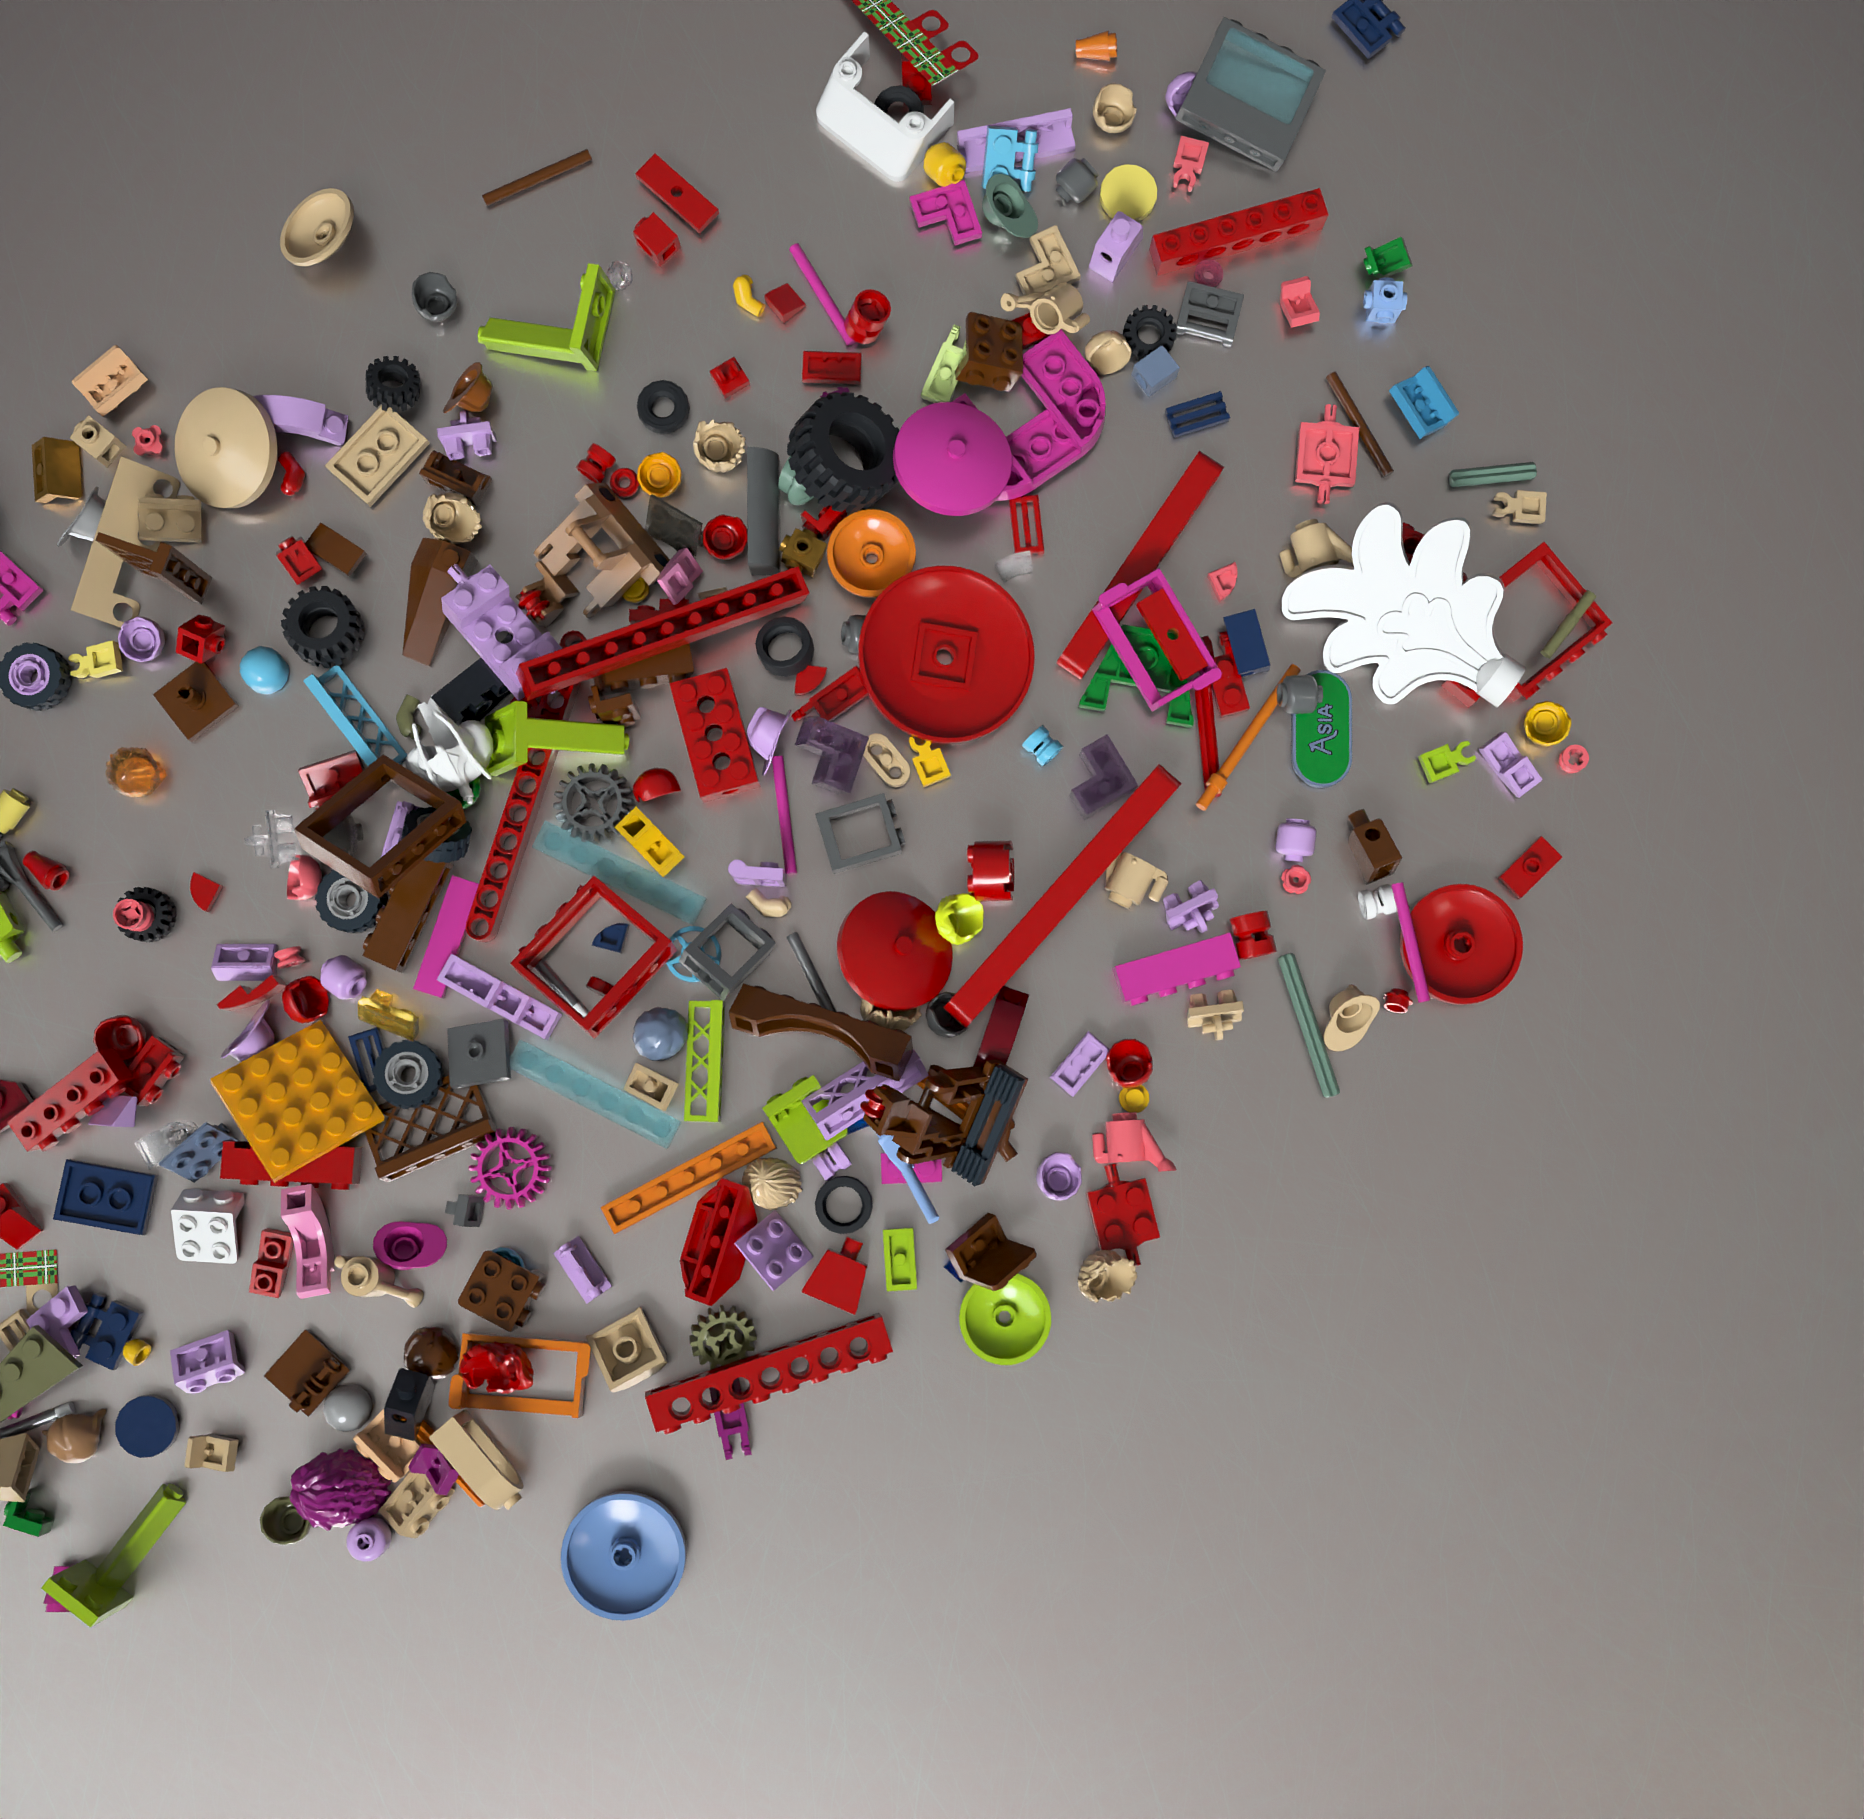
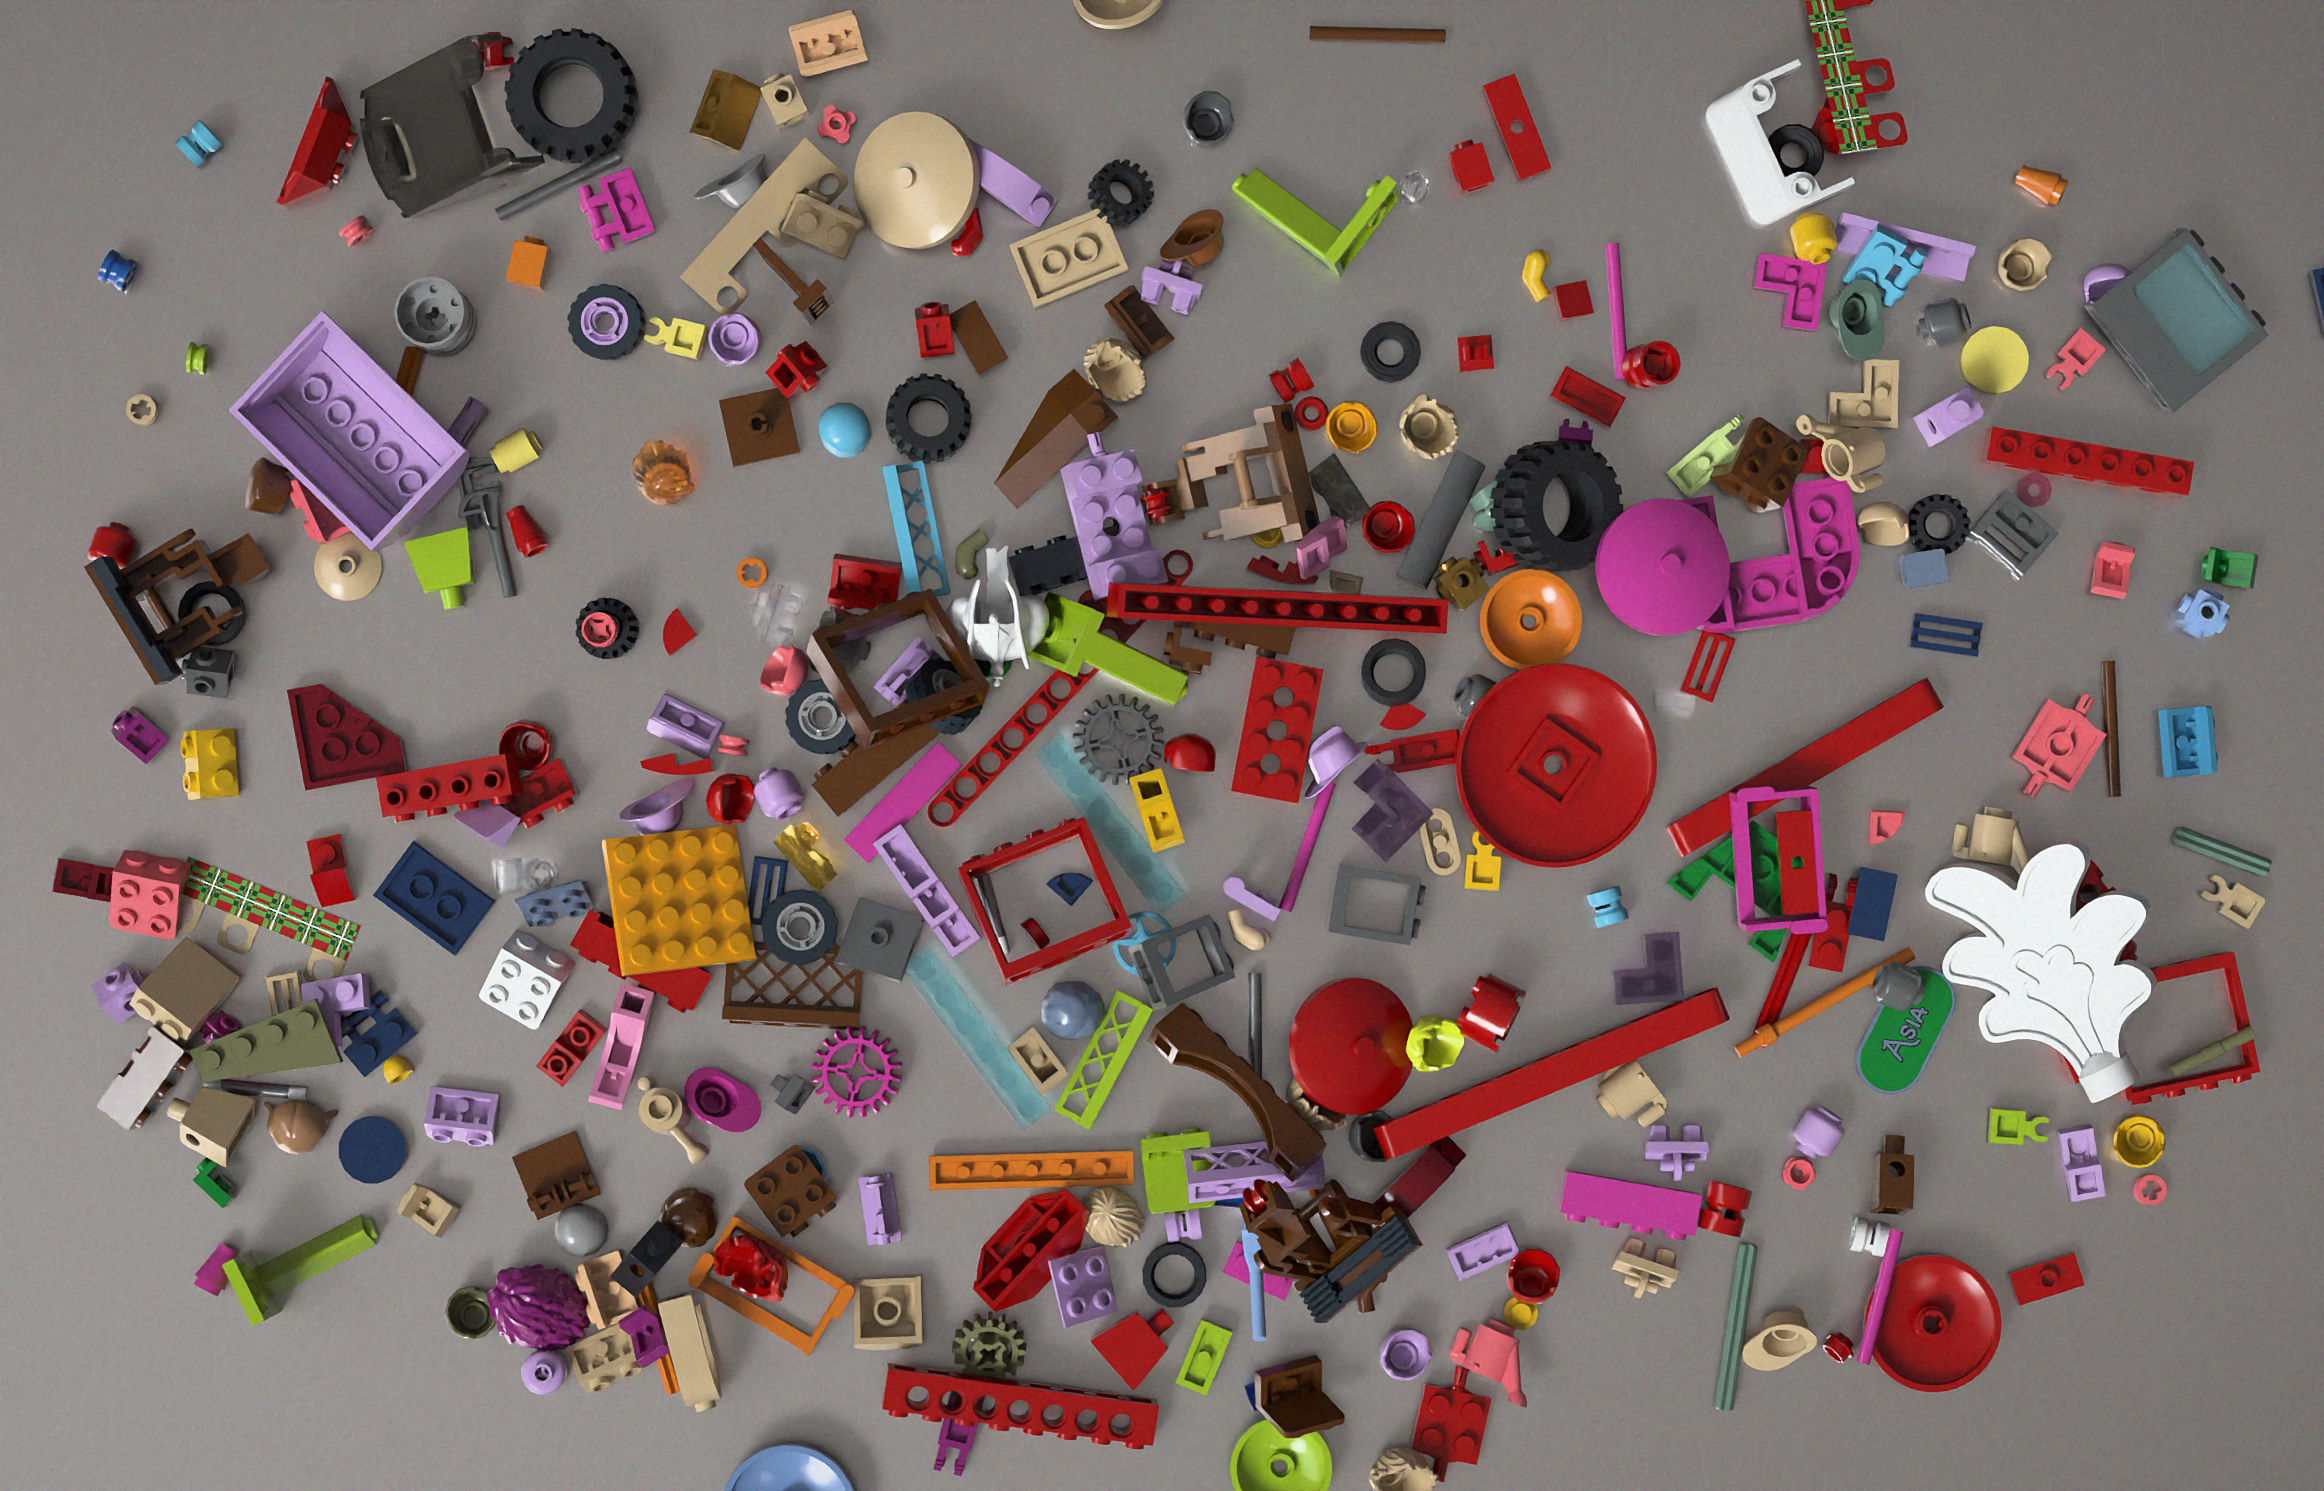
camera: 25 degrees right, 5 degrees up
none -> orange bush [736,557,768,589]

